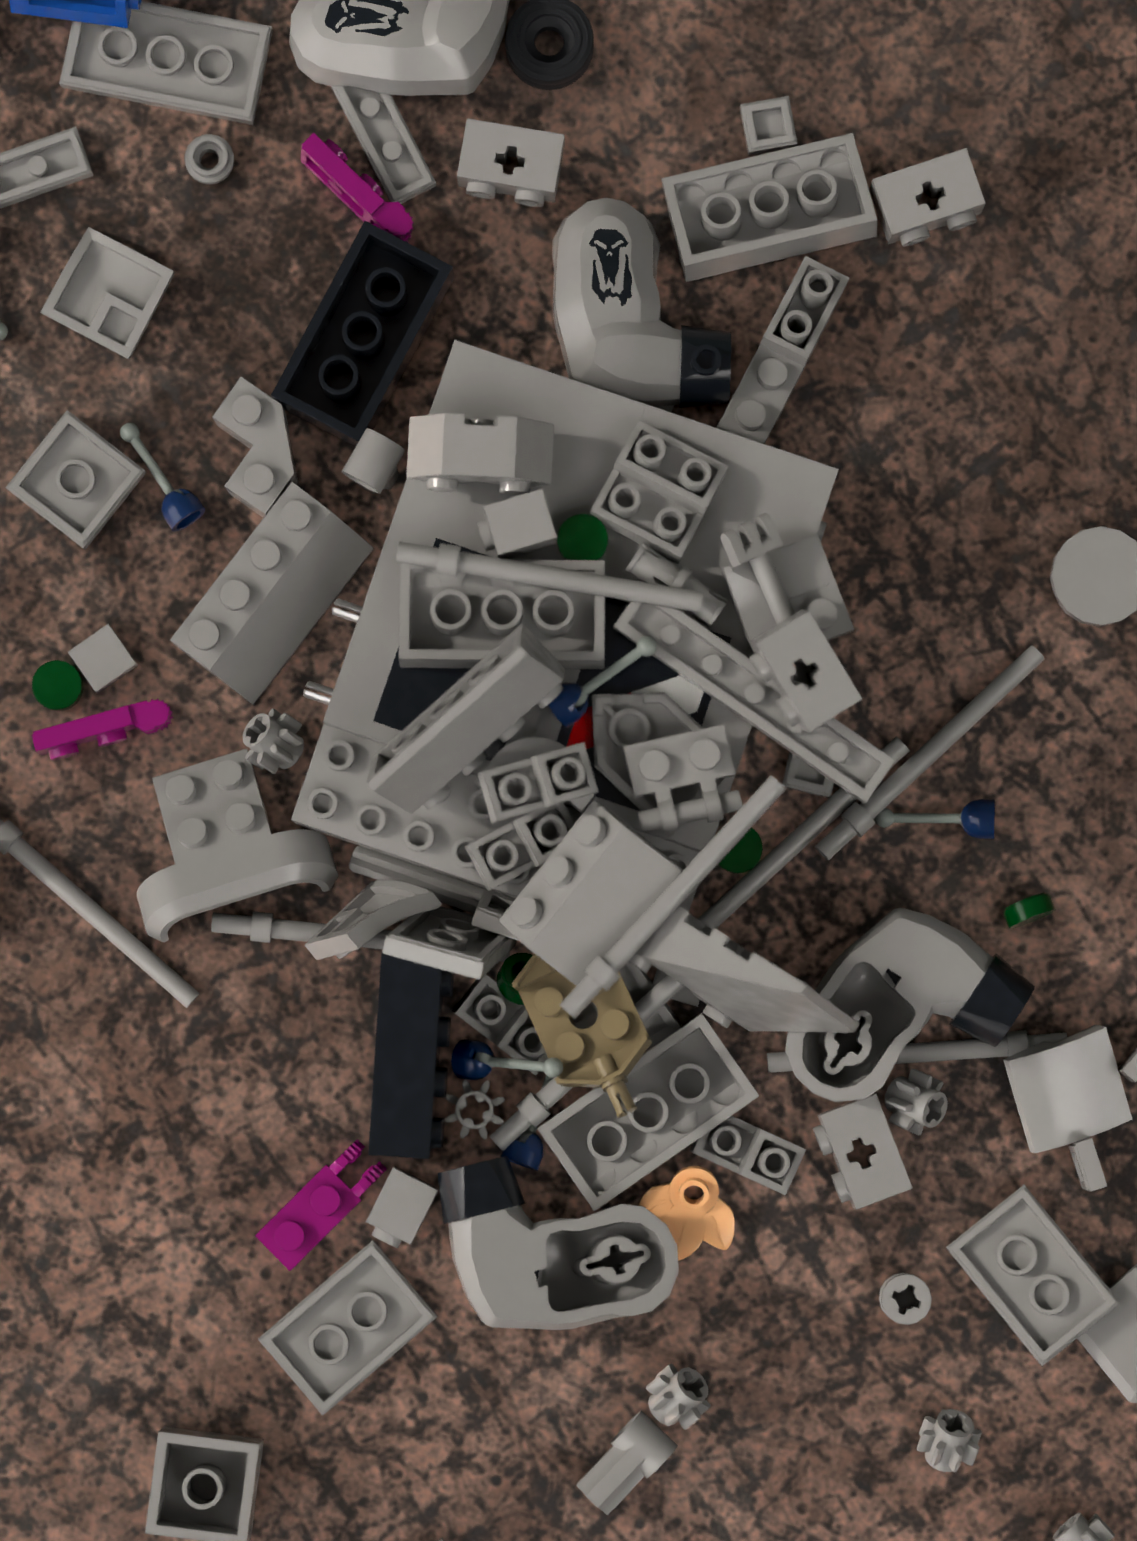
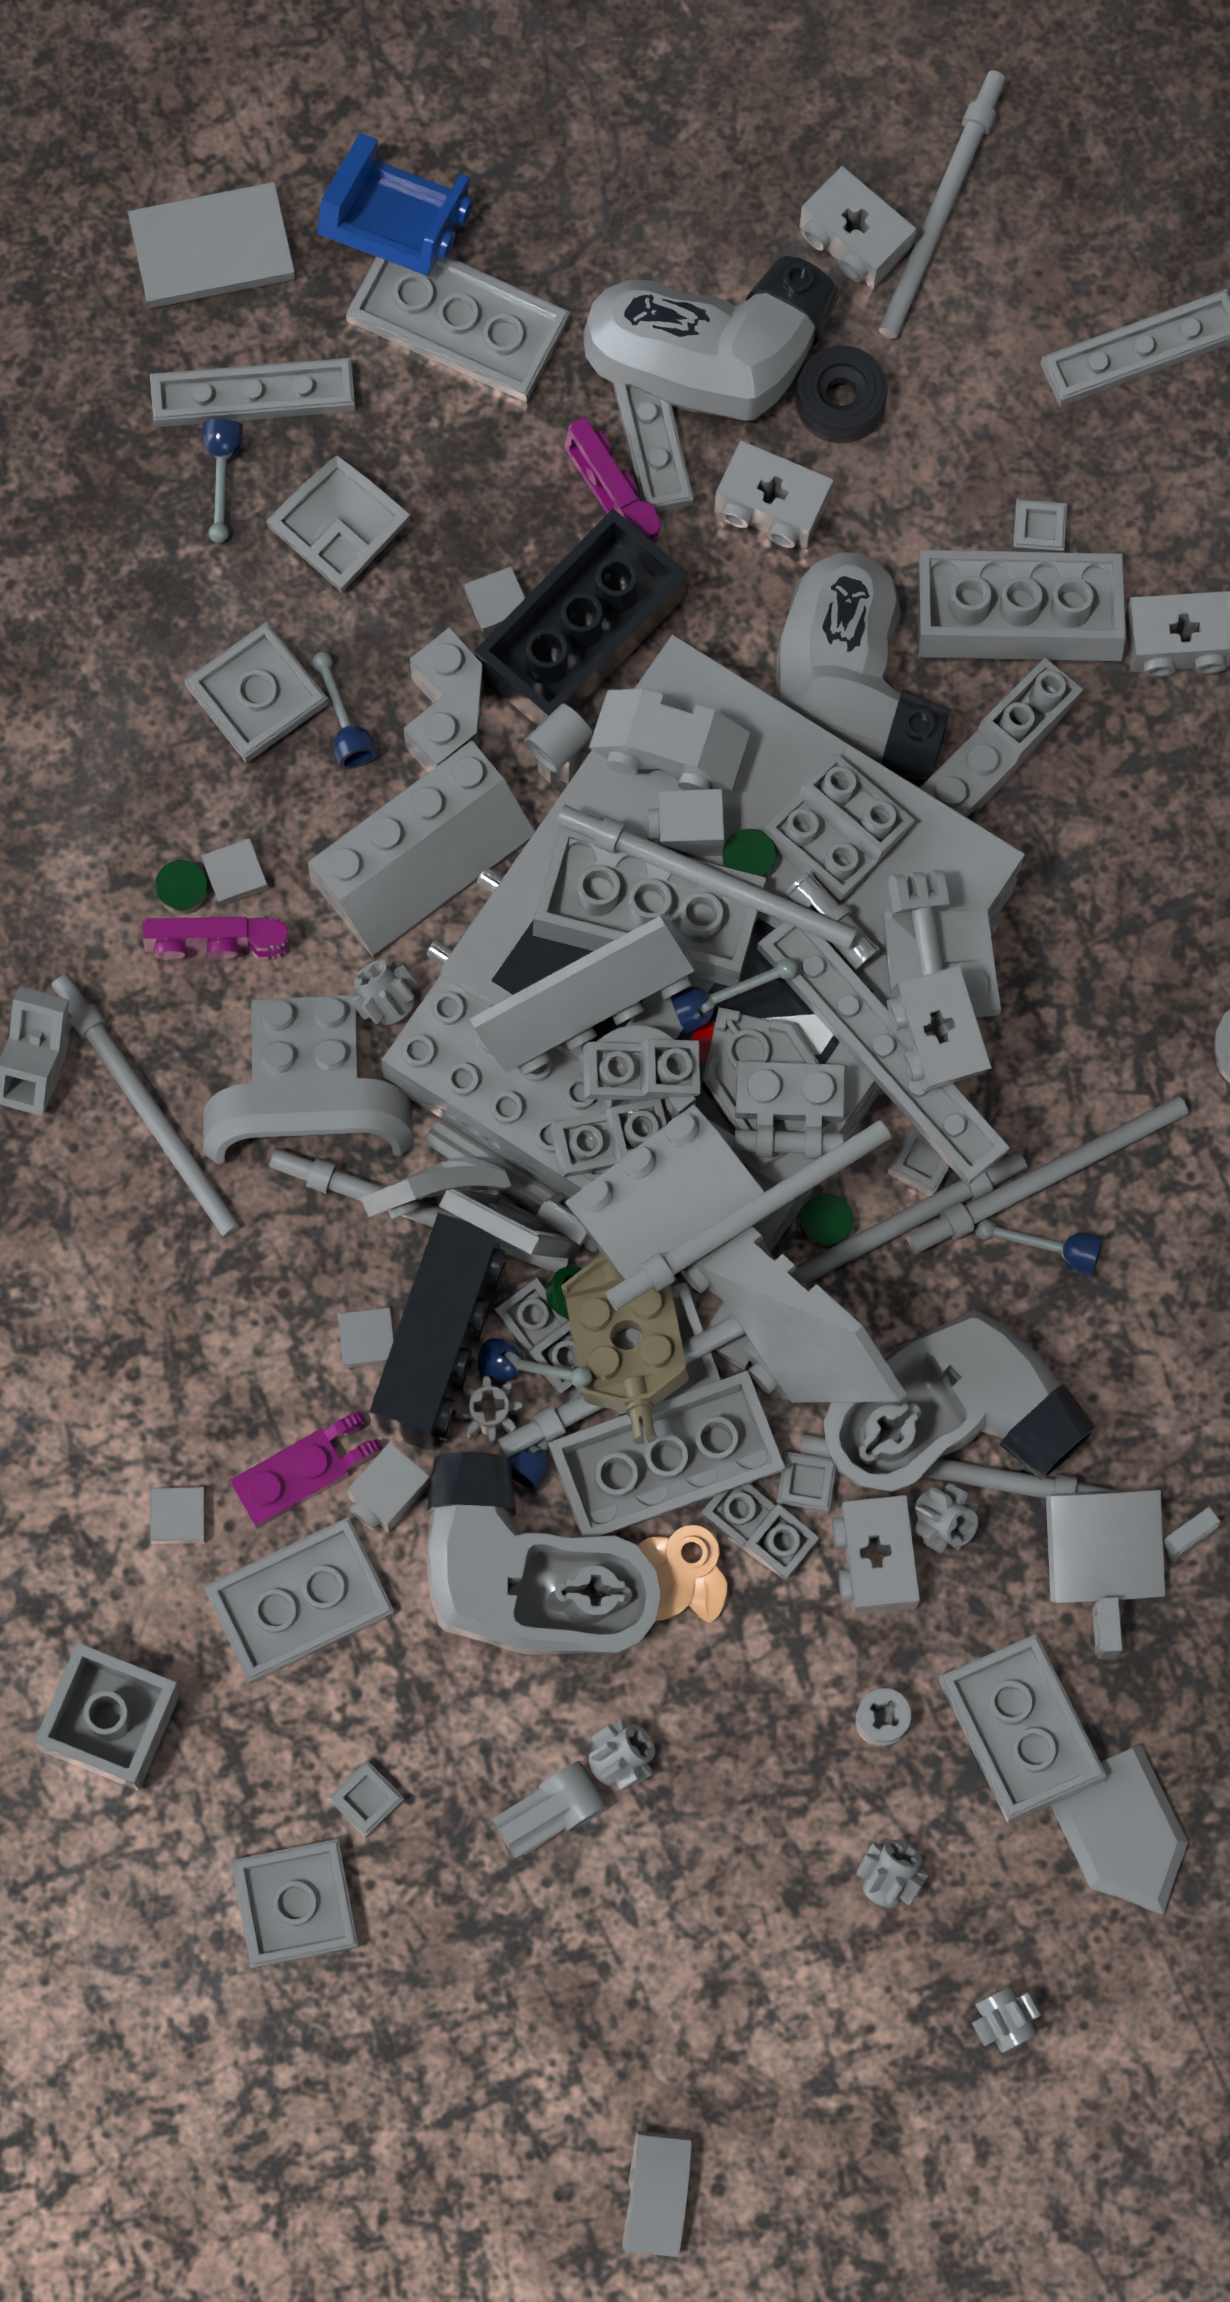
camera: 10 degrees right, 10 degrees down
light grey plate [185,134,234,184] -> none
dark green tile [1003,892,1056,929] -> none
none -> light grey tile [150,1487,205,1544]
none -> light grey tile [328,1760,405,1838]
none -> light grey tile [338,1308,394,1369]
none -> light grey tile [464,566,525,635]
none -> light grey tile [776,1451,836,1515]

